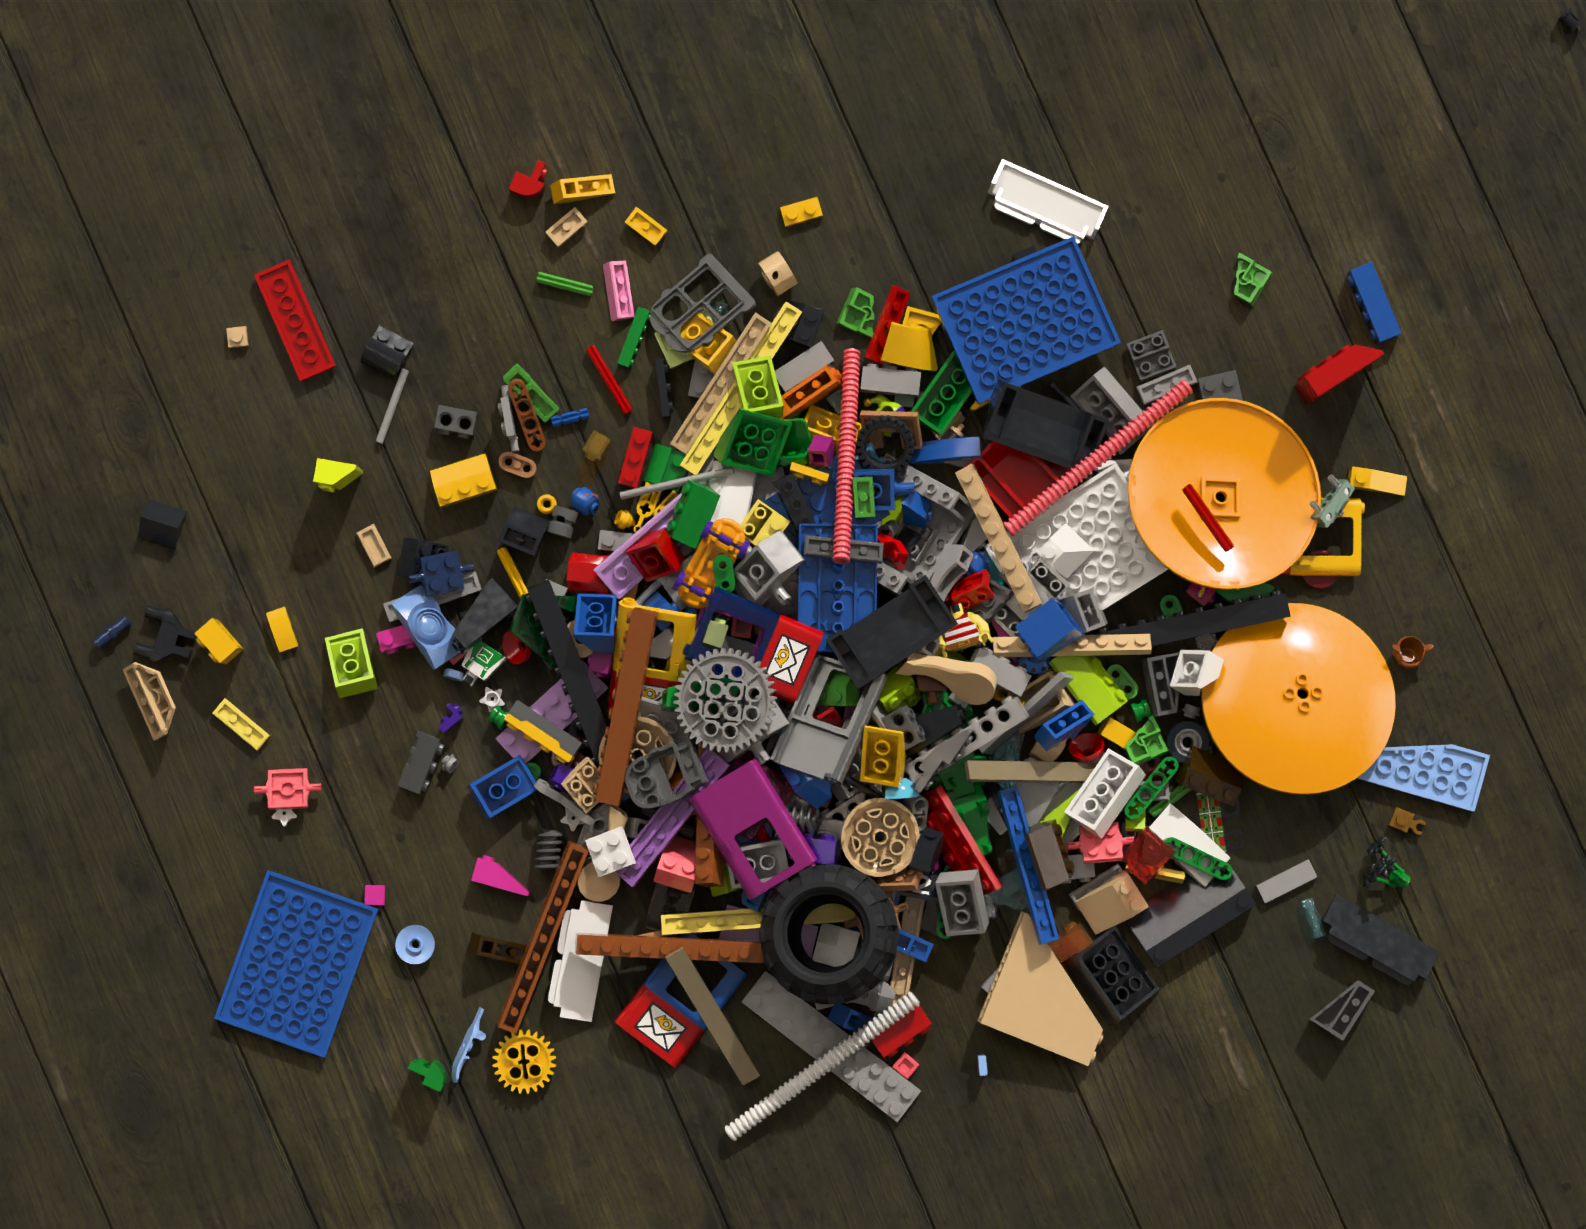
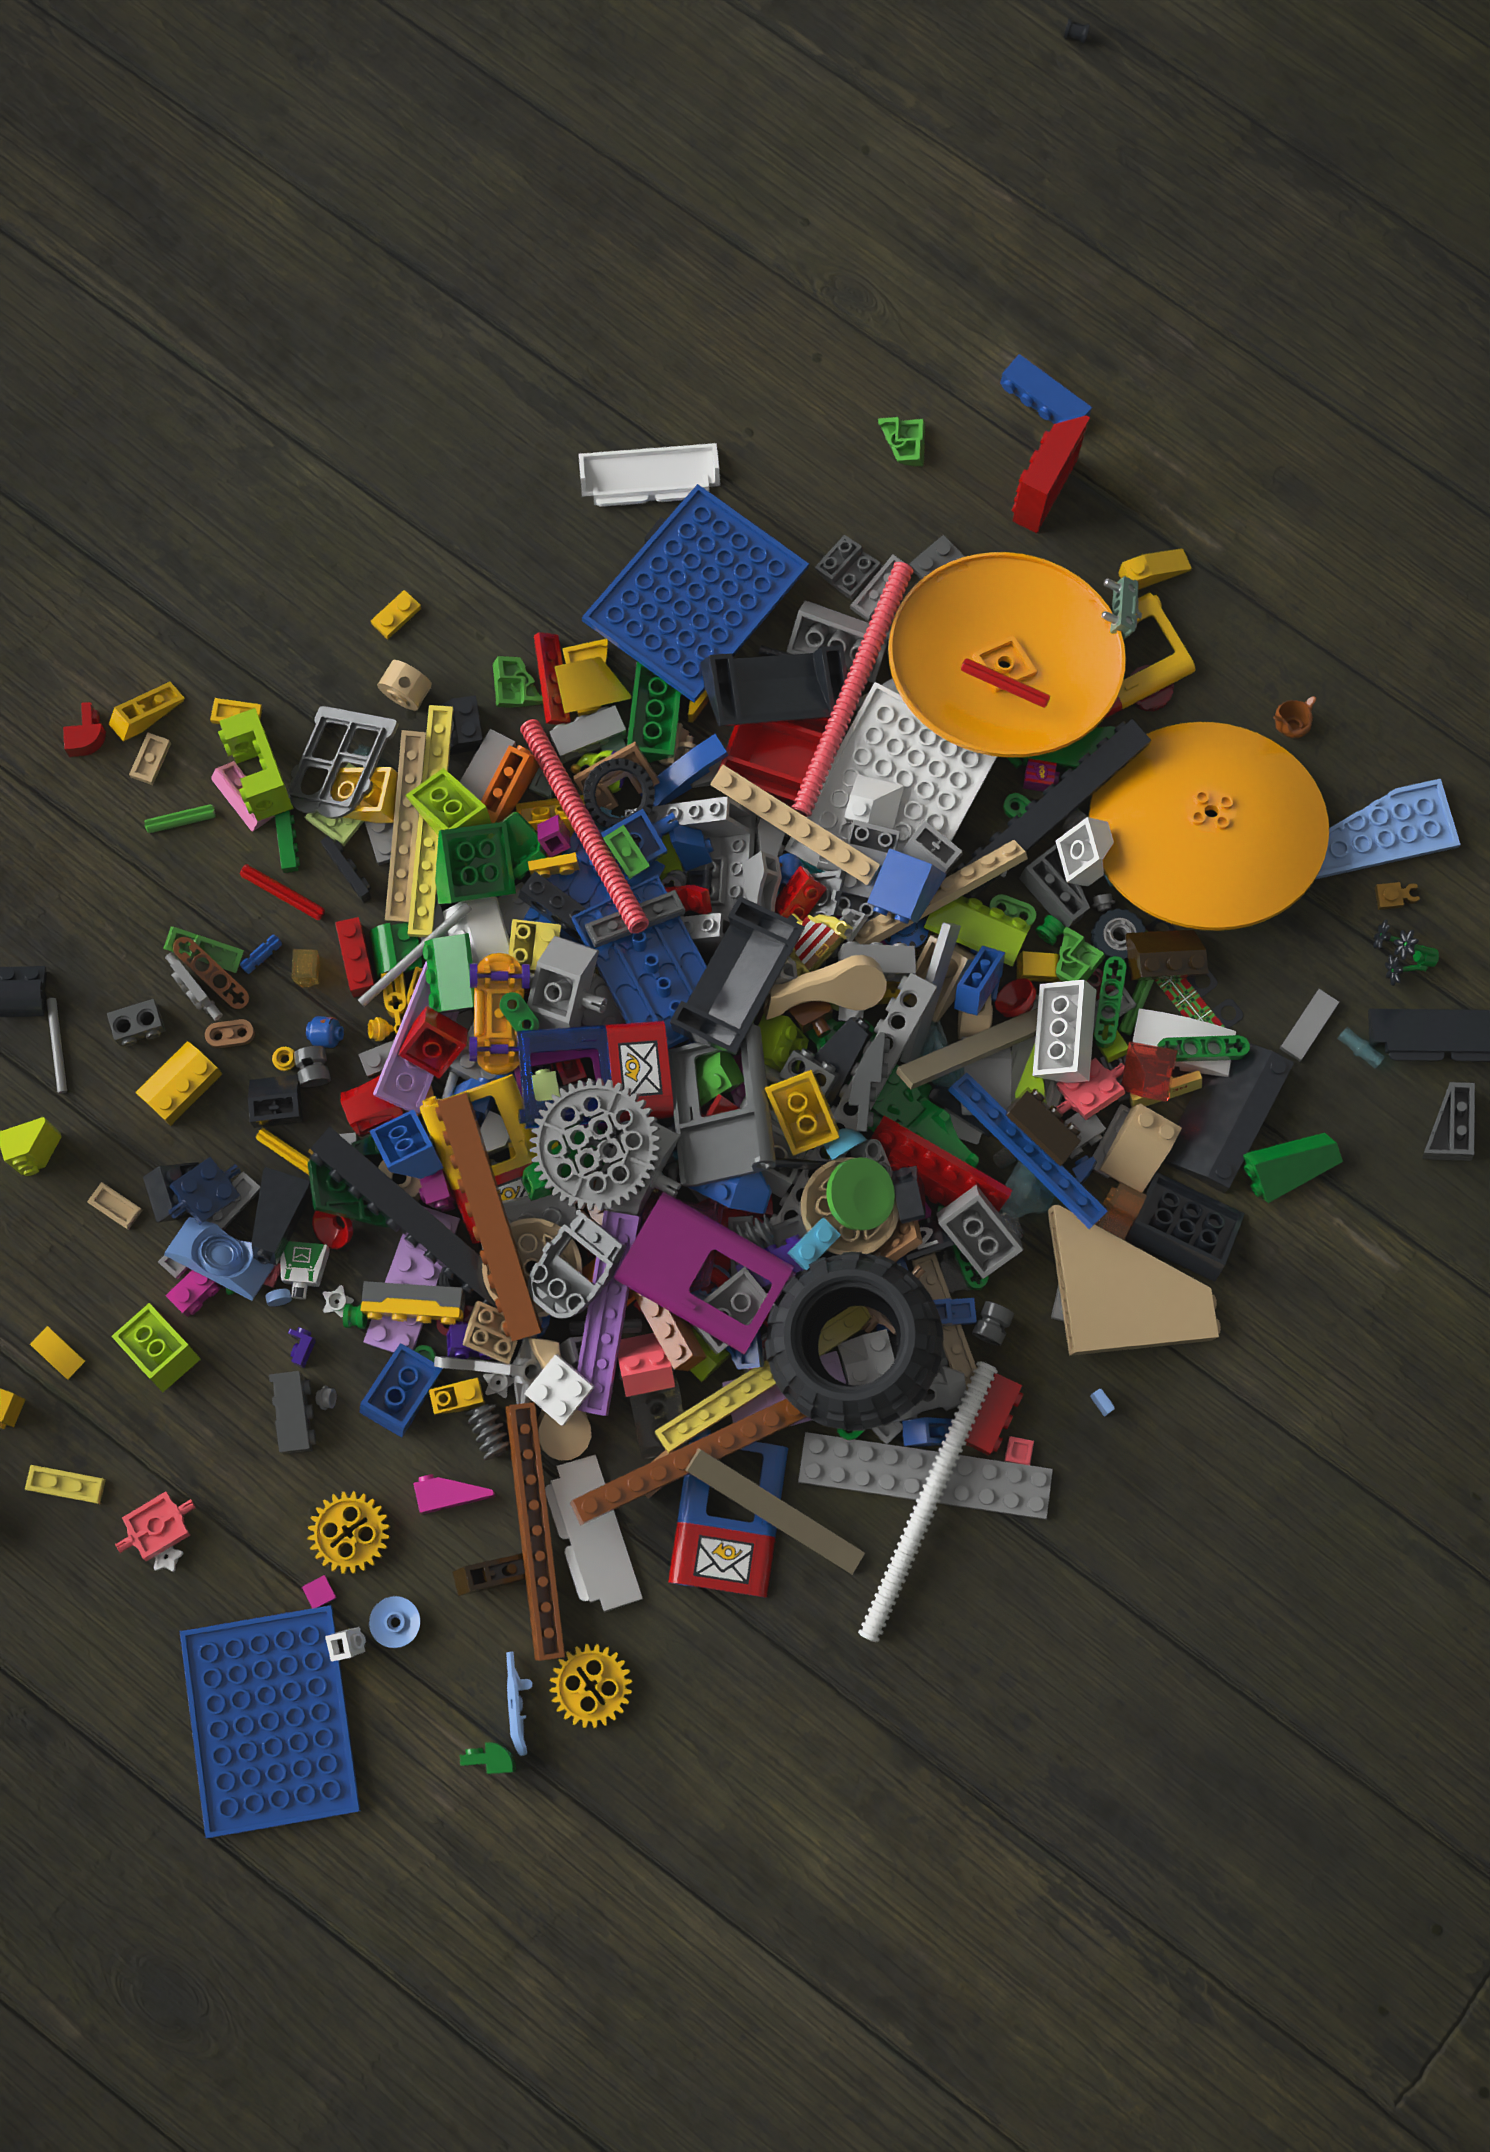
camera: 30 degrees left, 10 degrees down
none -> lime plate [218,708,293,821]
none -> yellow gear [308,1491,390,1574]
none -> white brick [325,1627,366,1661]
none -> yellow slope [429,1378,485,1415]
none -> medium azure plate [788,1217,841,1270]
none -> bright green piece [826,1157,895,1231]
none -> light grey piece [839,909,868,942]
none -> dark grey wheel [972,1301,1015,1346]
none -> blue slope [1072,1156,1097,1185]
none -> green slope [1243,1133,1343,1203]

